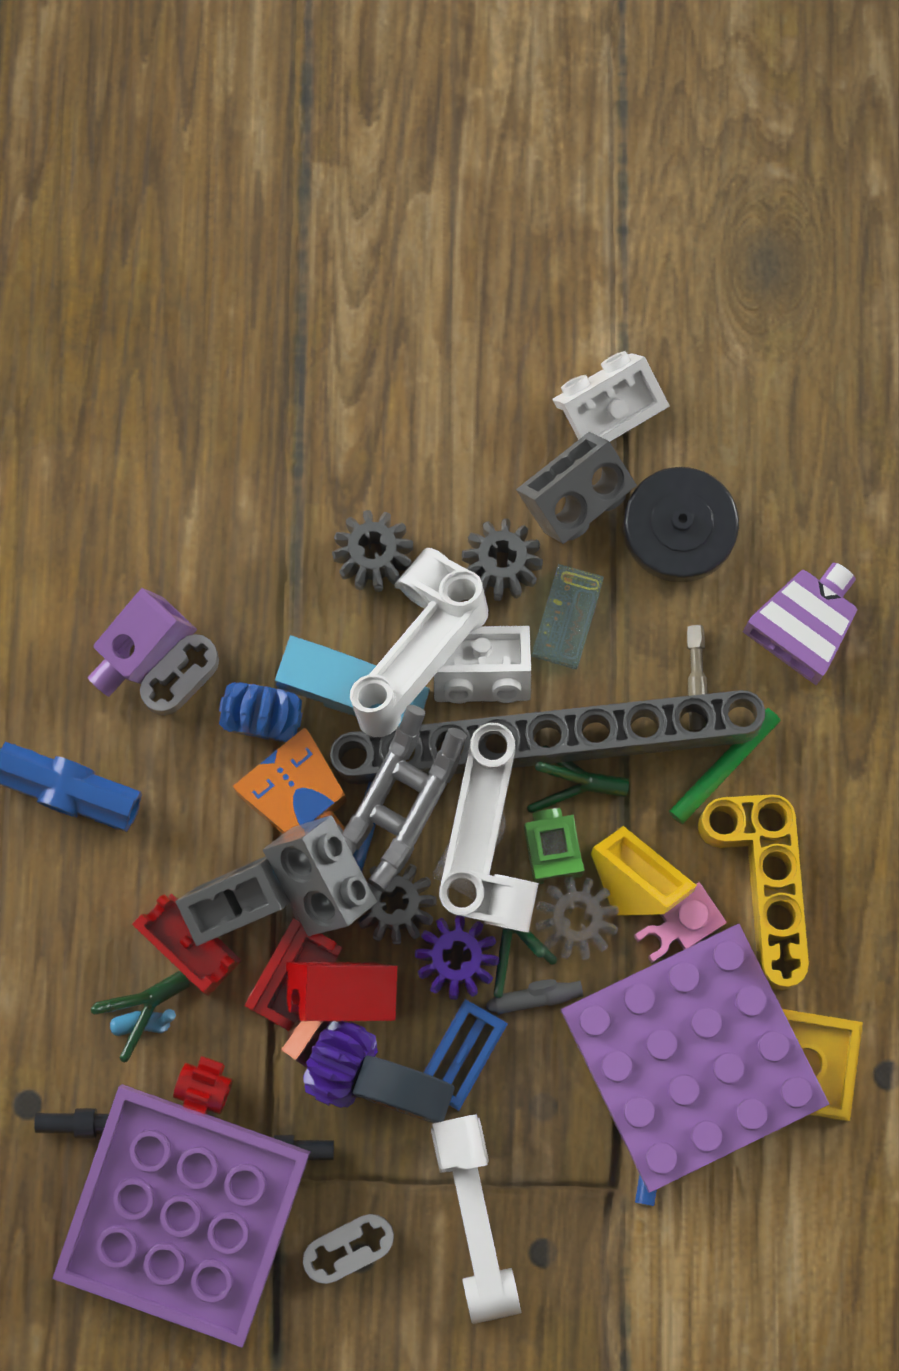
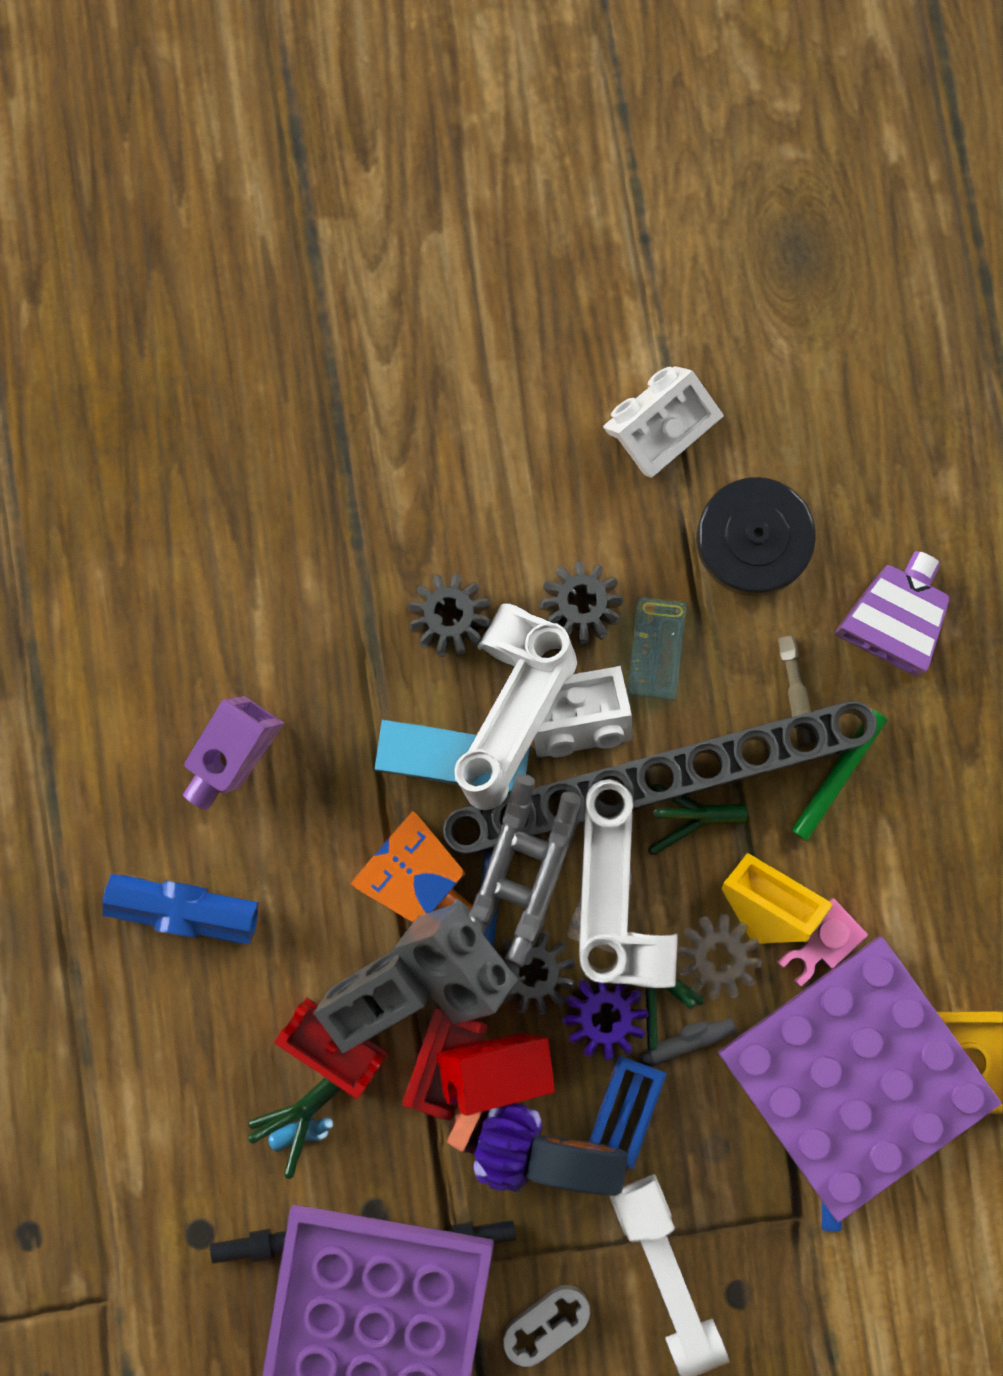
camera: 10 degrees left, 5 degrees up
light grey beam [140,634,219,716] -> none
red gear [173,1056,233,1115] -> none
blue gear [219,682,303,742] -> none
dark grey brick [516,432,637,544] -> none
bright green window [524,808,585,885] -> none
yellow beam [698,794,809,990] -> none

